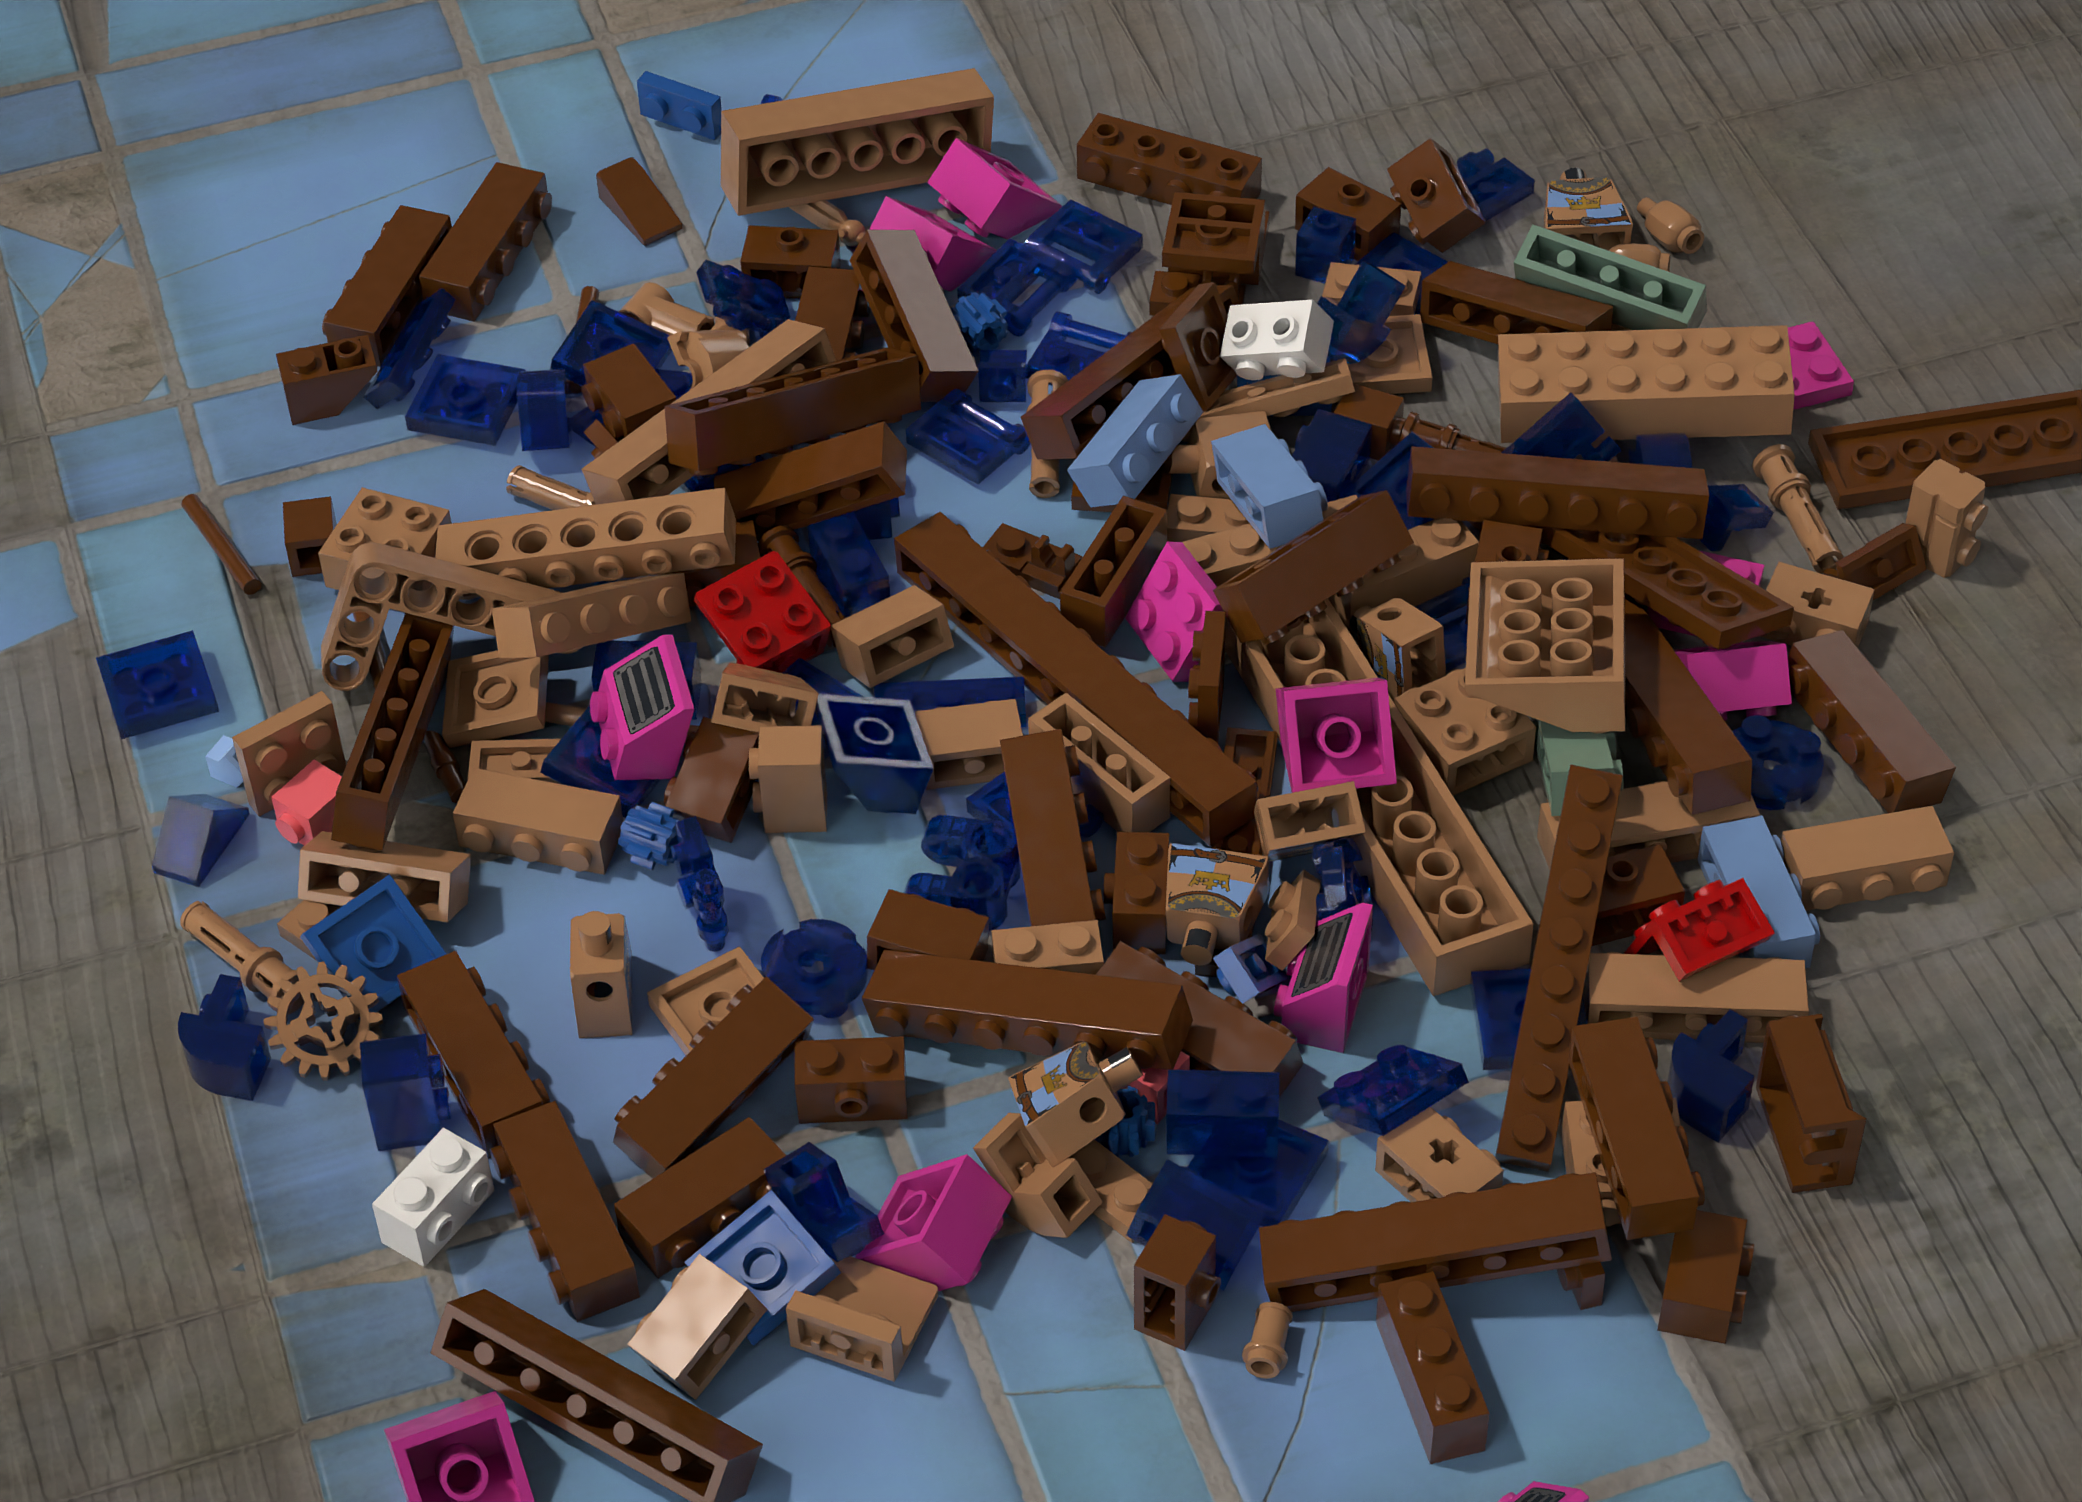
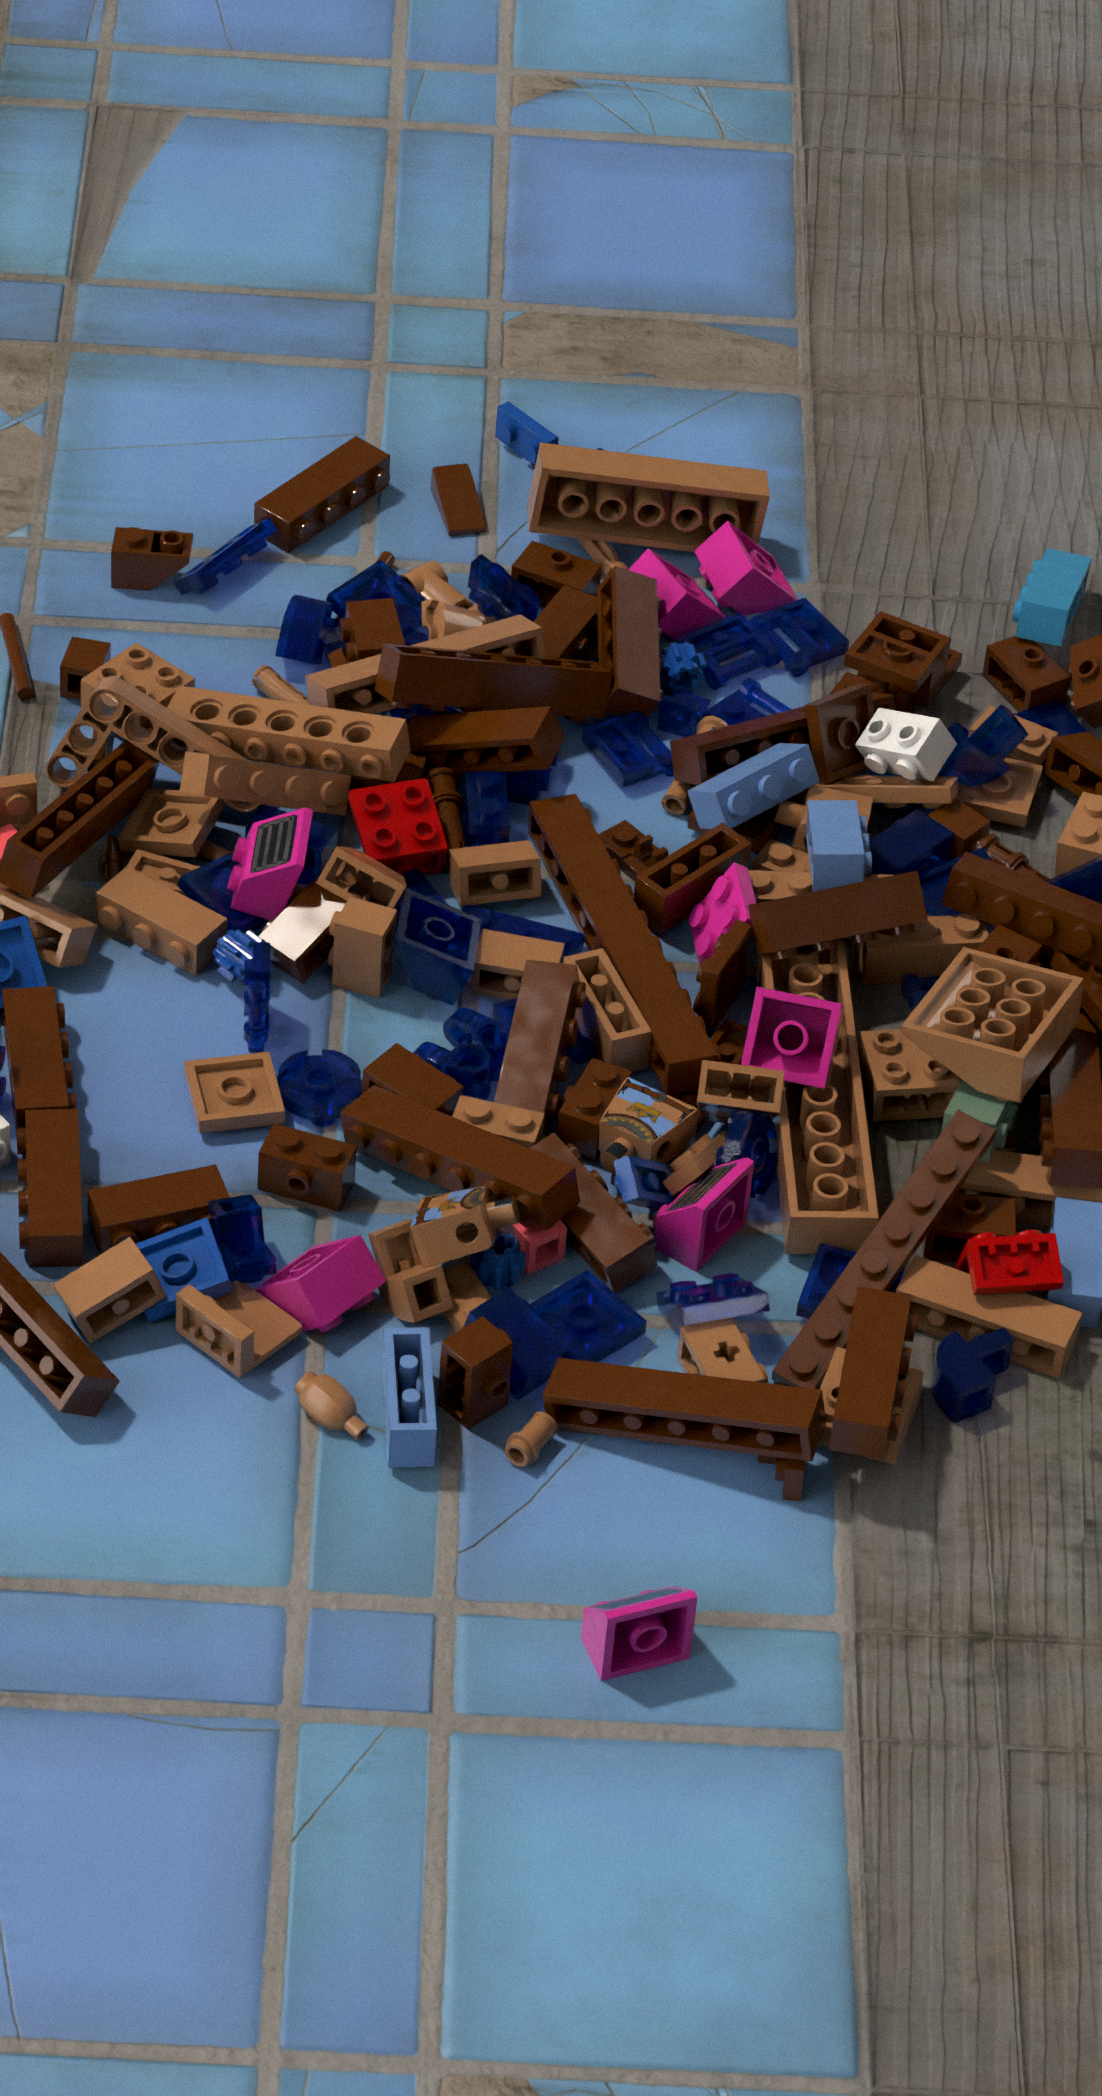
camera: 15 degrees right, 5 degrees down
reddish brown brick [322,205,452,367] -> none
clear blue plate [405,354,527,446] -> none
medium nougat torso [570,911,632,1038] -> none
reddish brown brick [613,976,814,1178] -> none
reddish brown brick [1077,113,1262,205] -> none
clear blue brick [1166,1070,1279,1157] -> none
clear blue brick [1295,207,1356,284] -> none
medium nougat torso [1350,598,1446,702] -> none
reddish brown brick [1376,1271,1490,1464] -> none
reddish brown brick [1657,1210,1755,1344] -> none
reddish brown window [1756,1014,1867,1193] -> none
none -> medium nougat plant [294,1371,369,1440]
none -> medium blue brick [381,1327,437,1468]
none -> dark azure brick [1012,548,1092,647]

